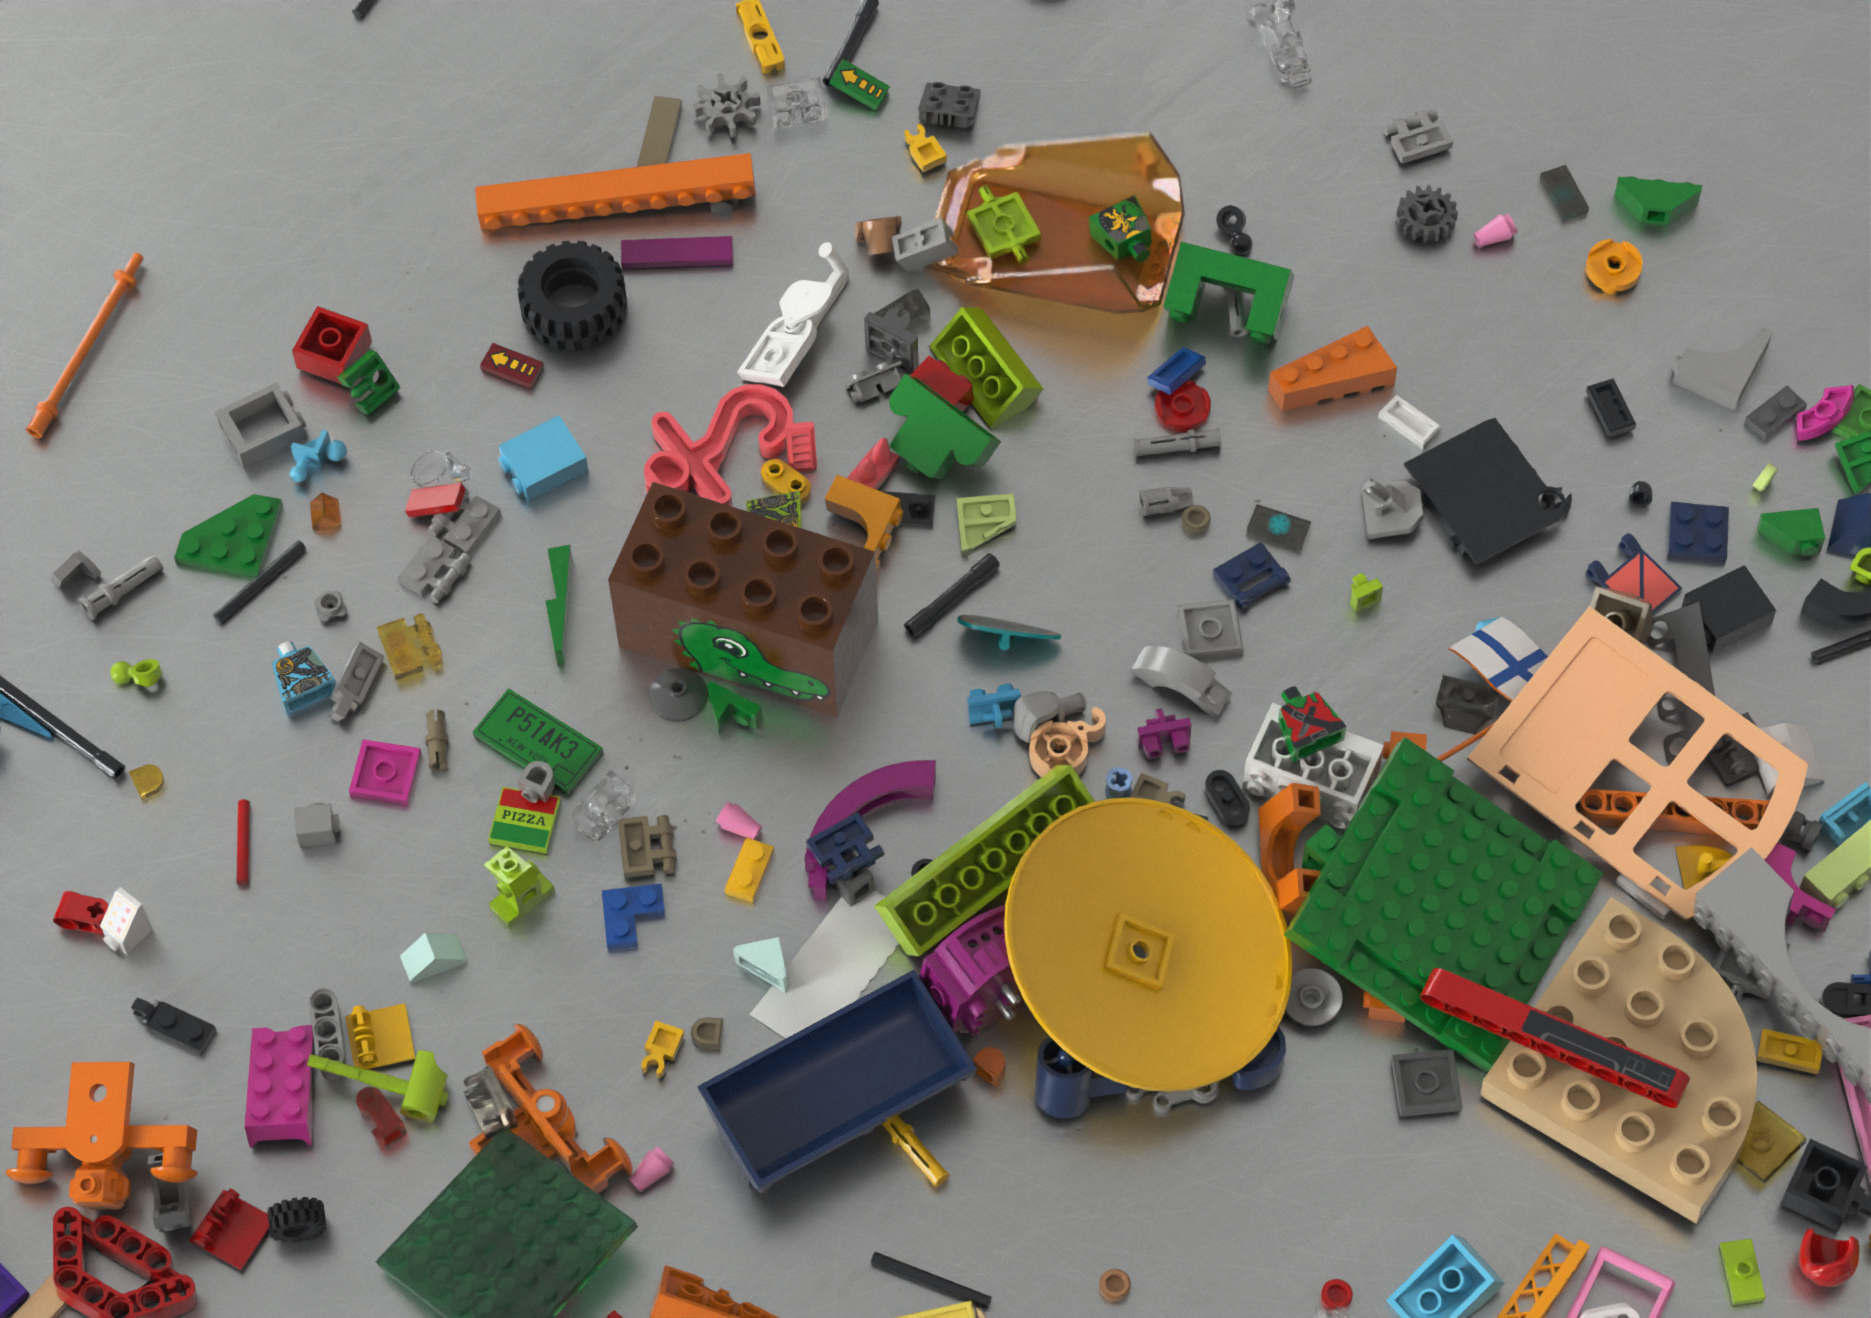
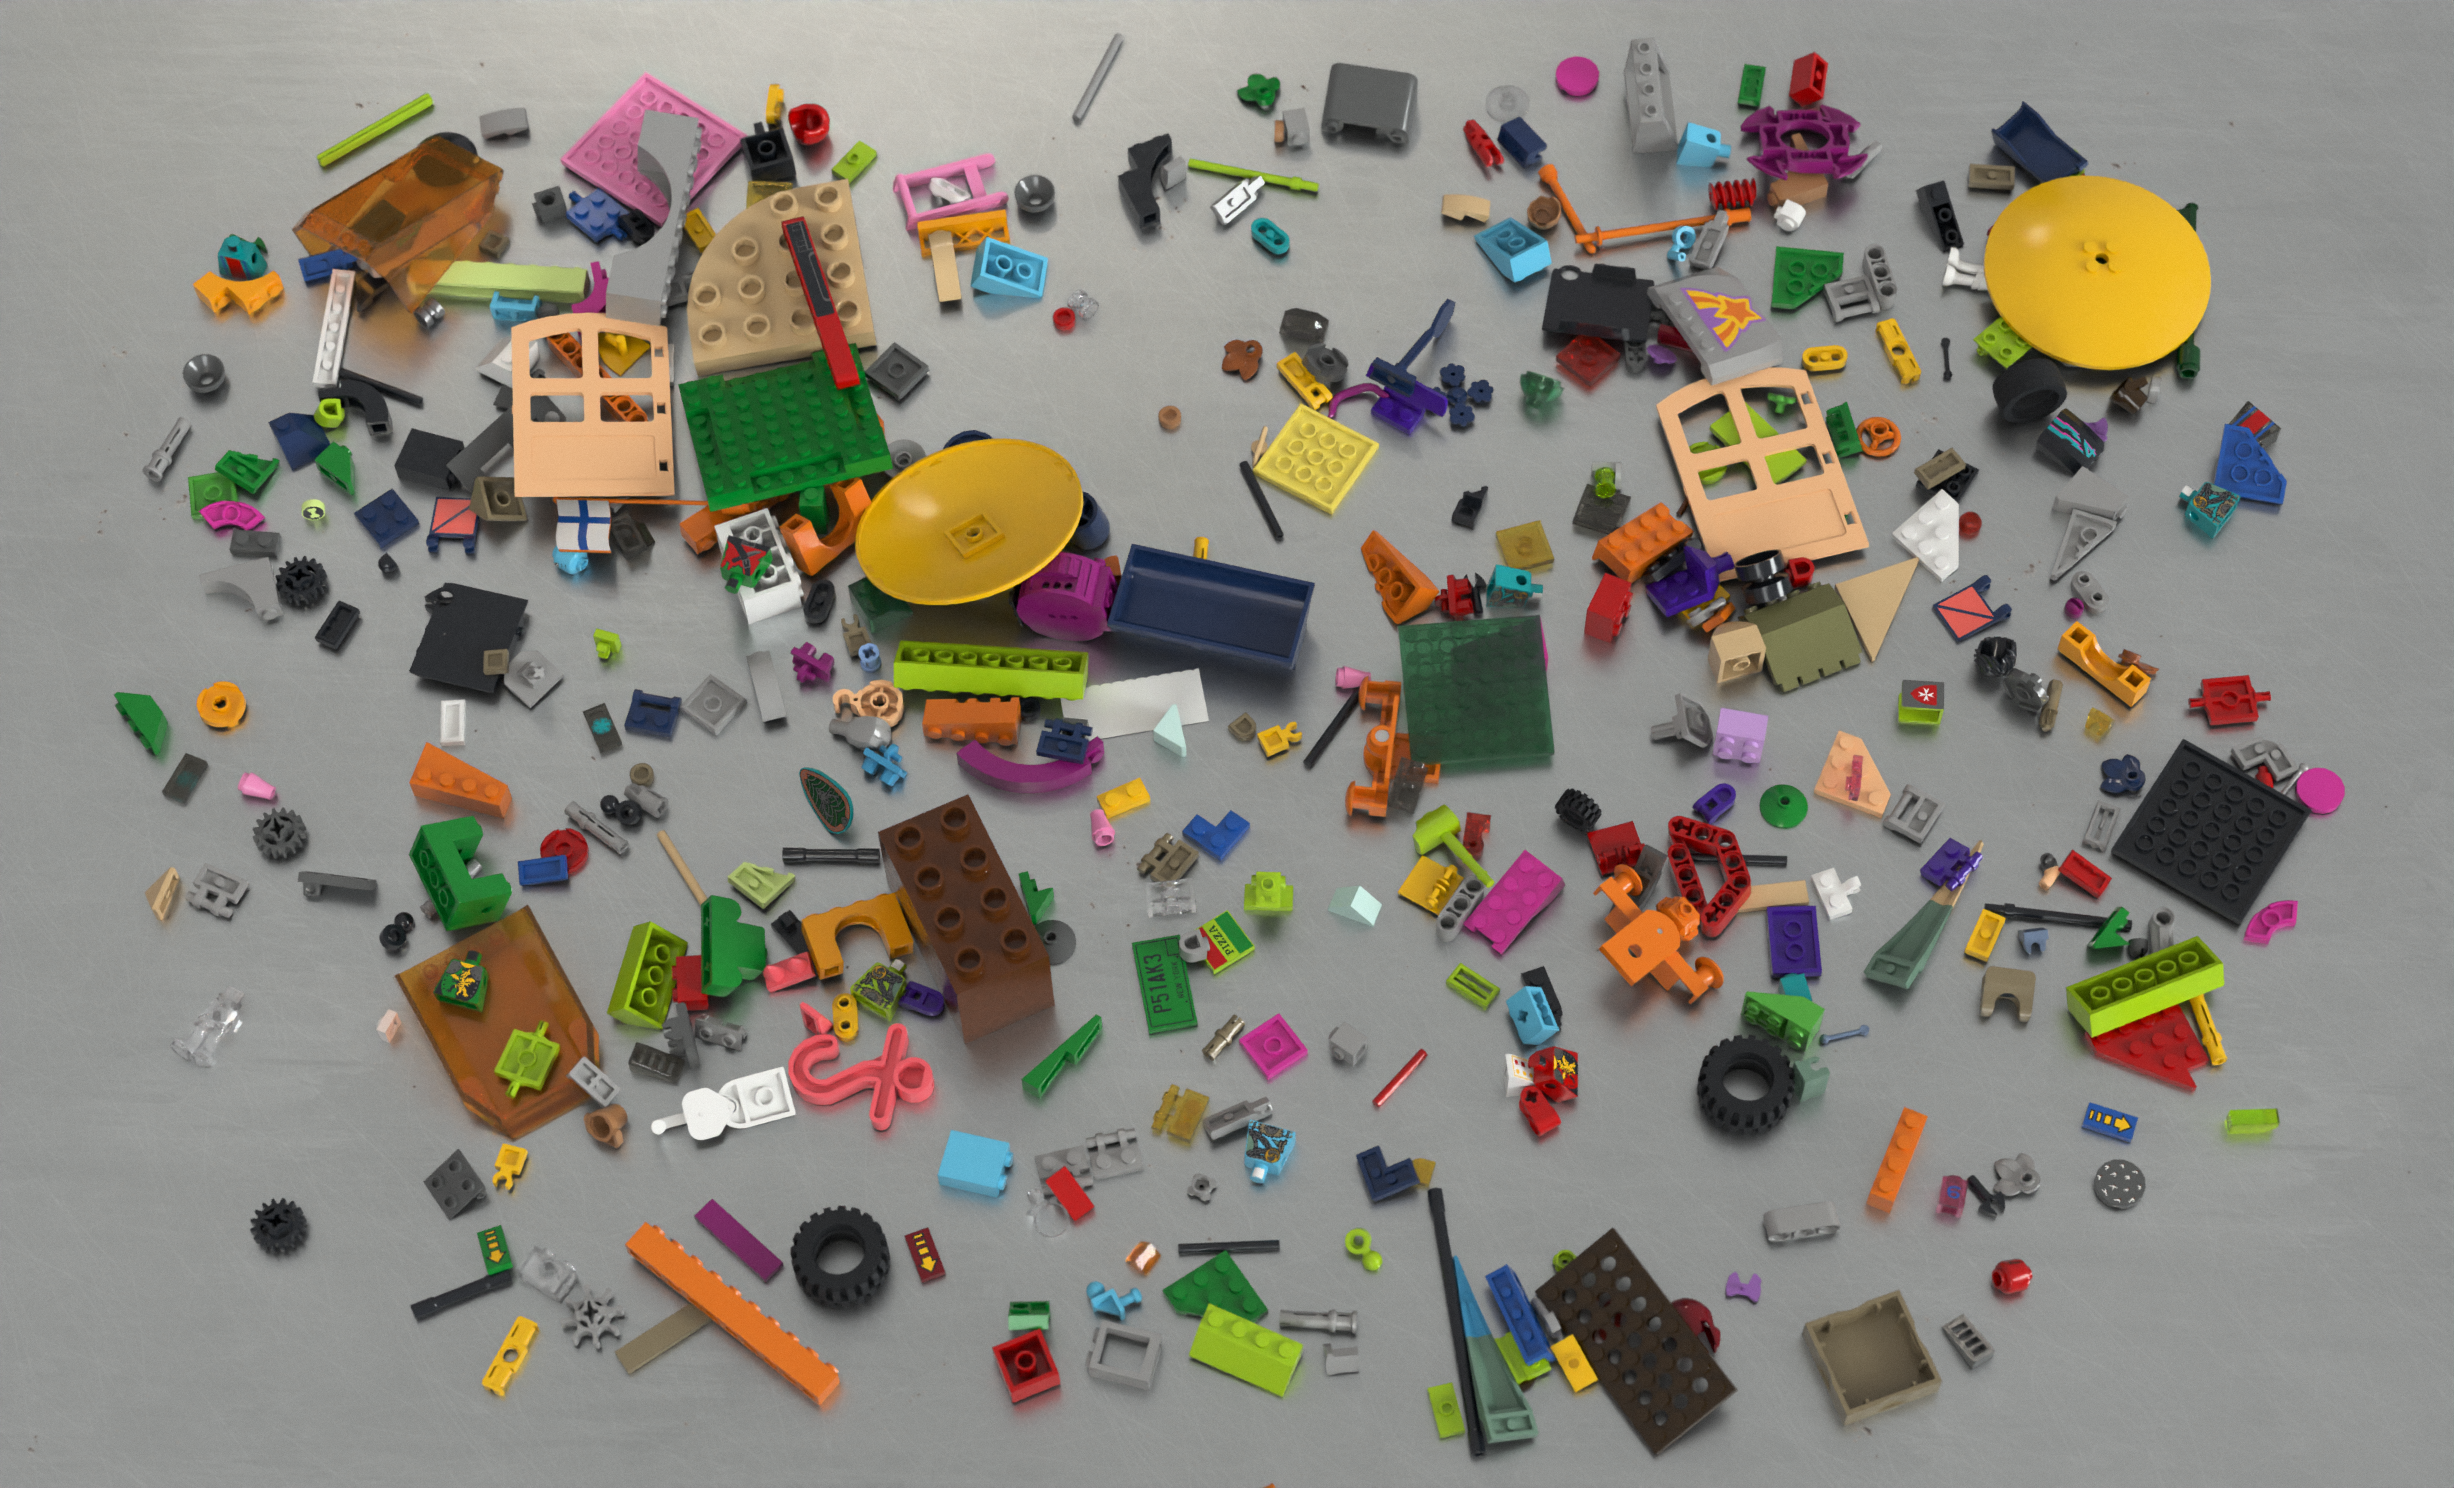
camera: 135 degrees left, 0 degrees up
none -> tan slope [144,867,180,921]
none -> black gear [275,556,328,605]
none -> dark grey hinge [298,871,376,897]
none -> dark tan tile [483,649,509,675]
none -> black plate [600,795,642,825]
none -> tan bar [657,830,708,905]
none -> orange wedge [922,697,1022,746]
none -> tan arch [928,230,962,302]
none -> lime slope [1189,1303,1303,1398]
none -> black bar [1303,690,1359,767]
none -> dark blue plate [1356,1145,1421,1202]
none -> lime tile [1446,963,1500,1010]
none -> medium azure brick [1506,986,1559,1045]
none -> red torso [1528,1047,1578,1103]

